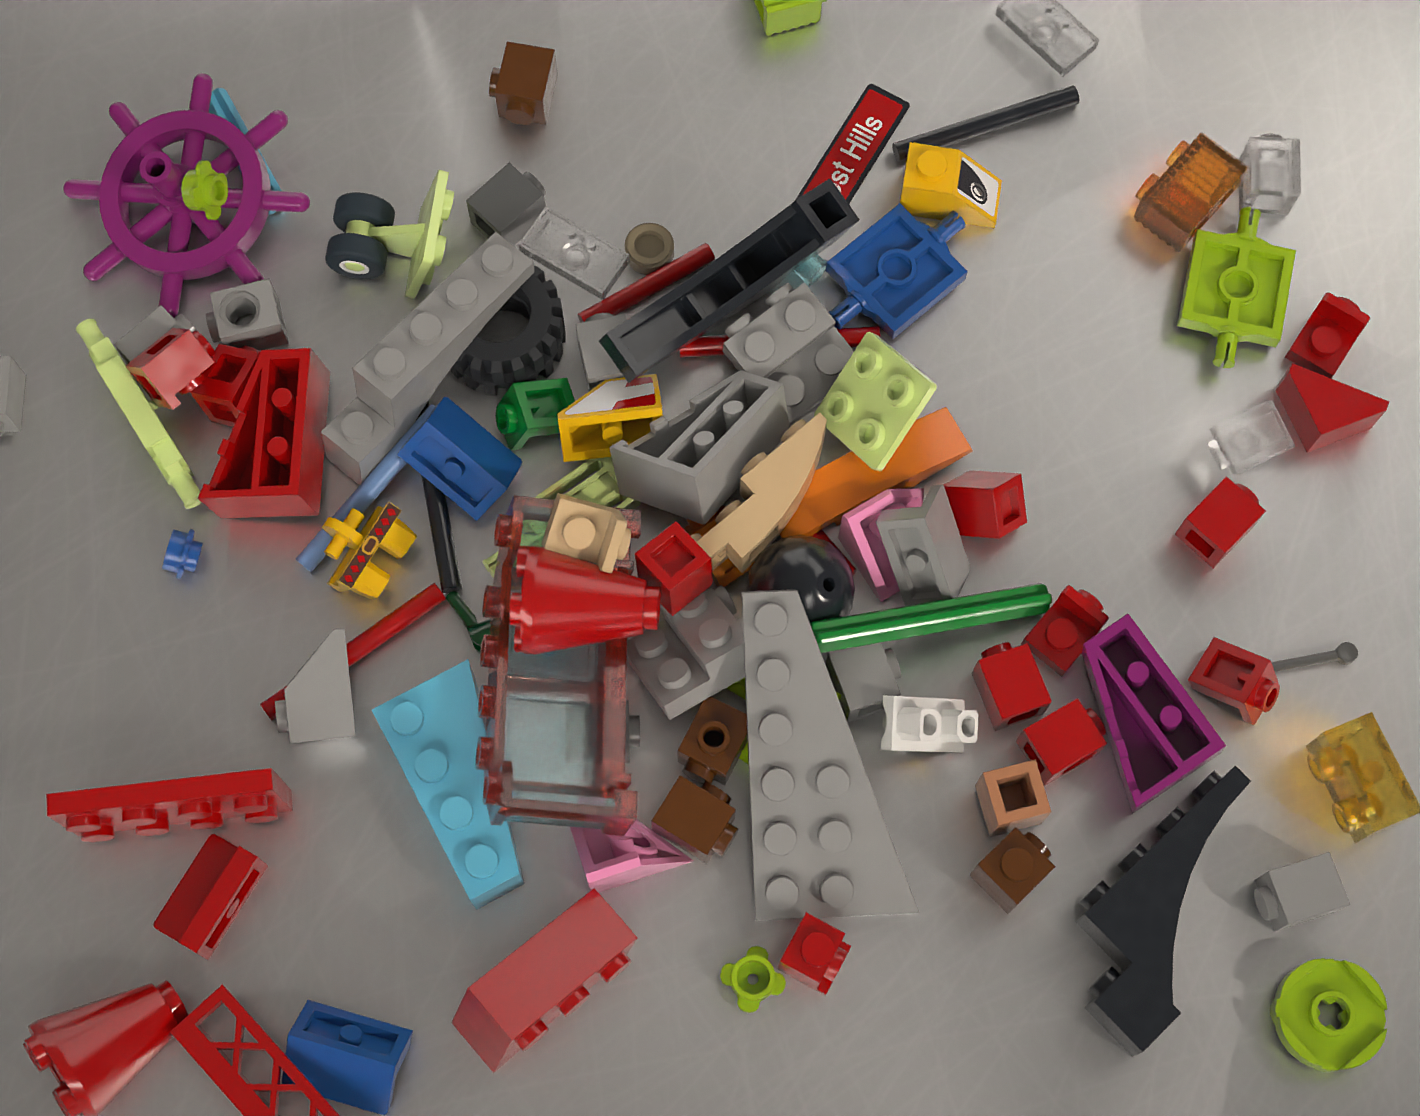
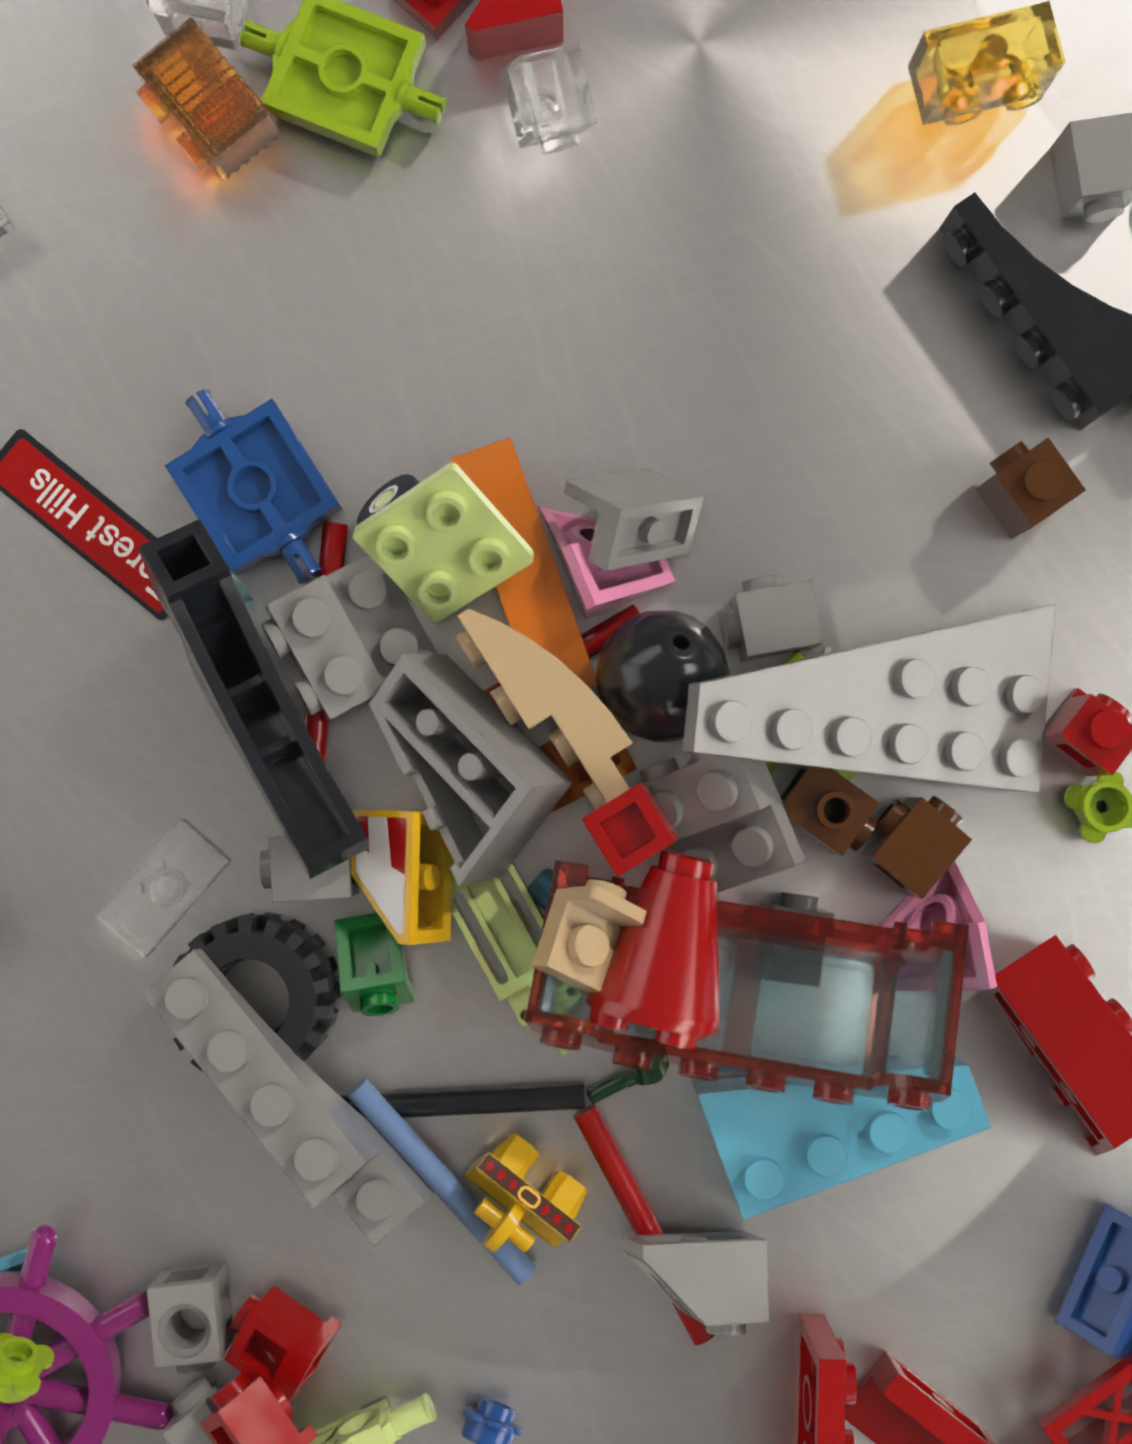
camera: 80 degrees left, 15 degrees up
red wedge [197,348,331,519] -> none
plate [325,170,454,299] -> none
blue panel [397,397,522,521] -> none
dark grey brick [466,162,547,246] -> none
red bar [577,243,715,323] -> none
dark tan tile [625,223,674,275] -> none
green axle [810,583,1052,653] -> none
white hips [881,695,978,753] -> none
black bar [892,85,1080,162] -> none
yellow slope [899,142,1002,228] -> none
red panel [943,470,1027,539] -> none
red brick [971,642,1052,731] -> none
nougat brick [975,759,1051,837] -> none
red brick [1016,698,1107,786] -> none
red bracket [1021,585,1109,677] -> none
magenta wedge [1082,614,1226,814] -> none
red brick [1175,476,1266,569] -> none
red bracket [1188,637,1280,725] -> none
dark grey hinge [1271,642,1358,672] -> none

